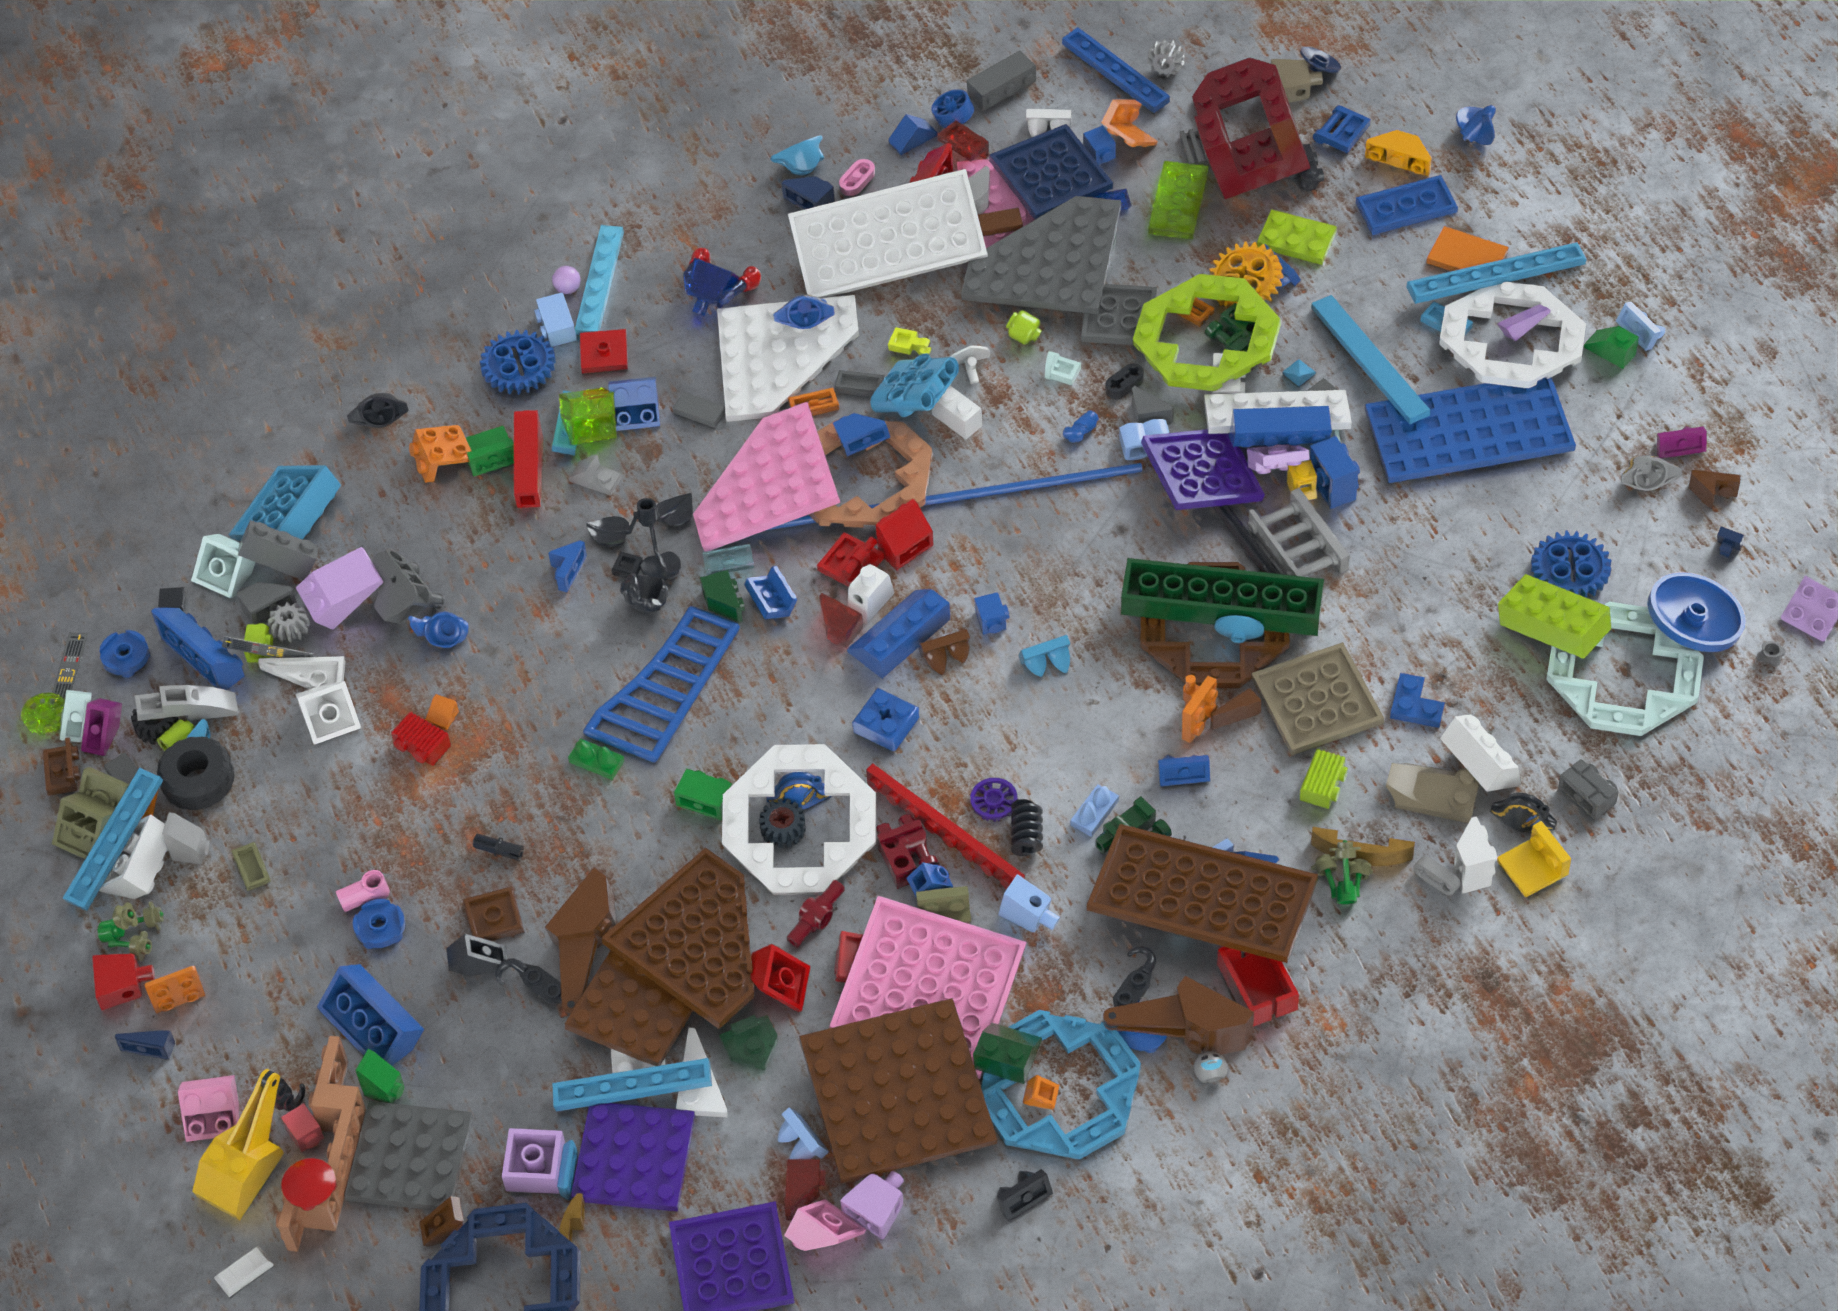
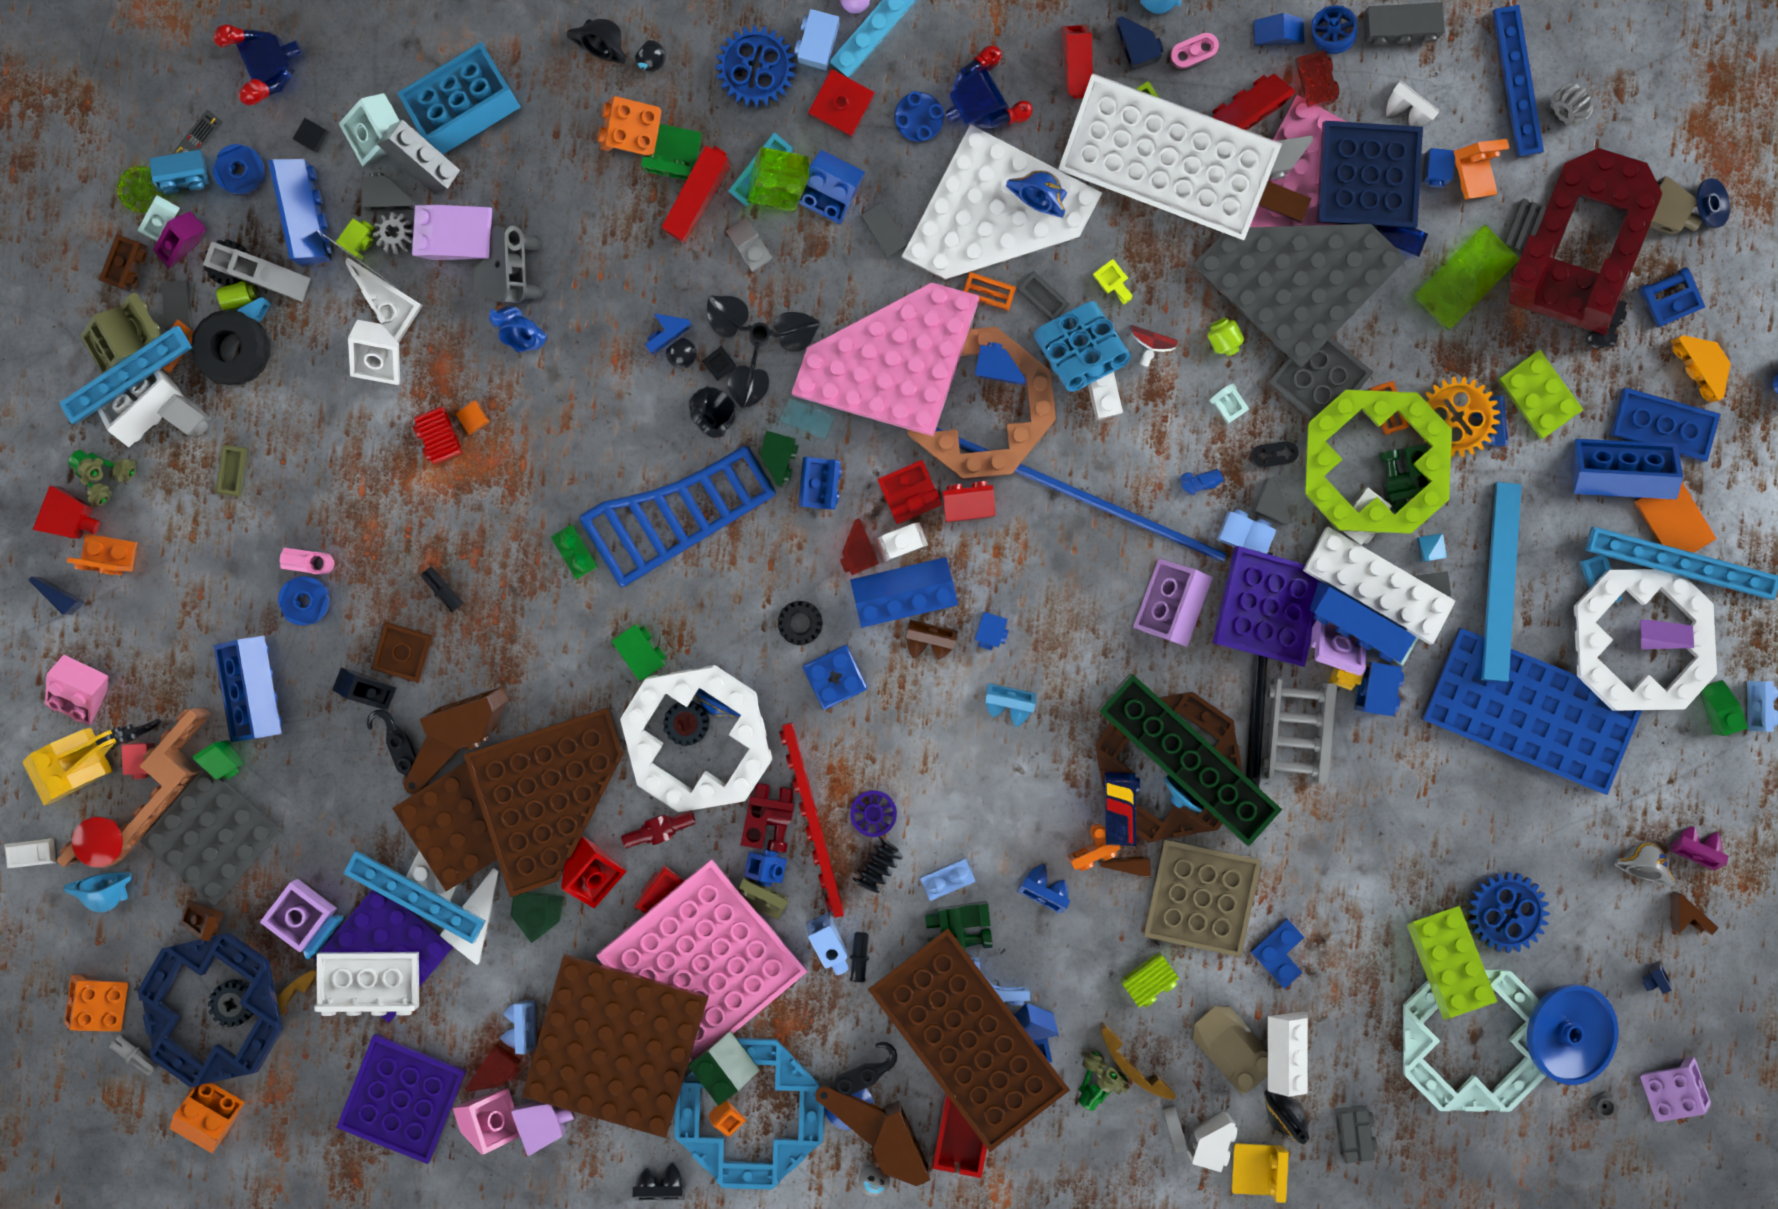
camera: 30 degrees right, 35 degrees up
none -> dark azure hat [64,872,132,912]
none -> dark azure slope [150,150,210,195]
none -> black wheel [208,979,254,1027]
none -> clear blue torso [213,24,303,106]
none -> white bracket [314,952,419,1016]
none -> black piece [635,40,666,72]
none -> black piece [666,338,697,369]
none -> black tyre [778,601,823,645]
none -> black axle [850,932,869,982]
none -> blue dish [894,91,944,142]
none -> red slope [1061,24,1093,99]
none -> clear blue door [1103,772,1140,846]
none -> lavender slope [1133,558,1213,647]
none -> blue slope [1572,439,1683,500]

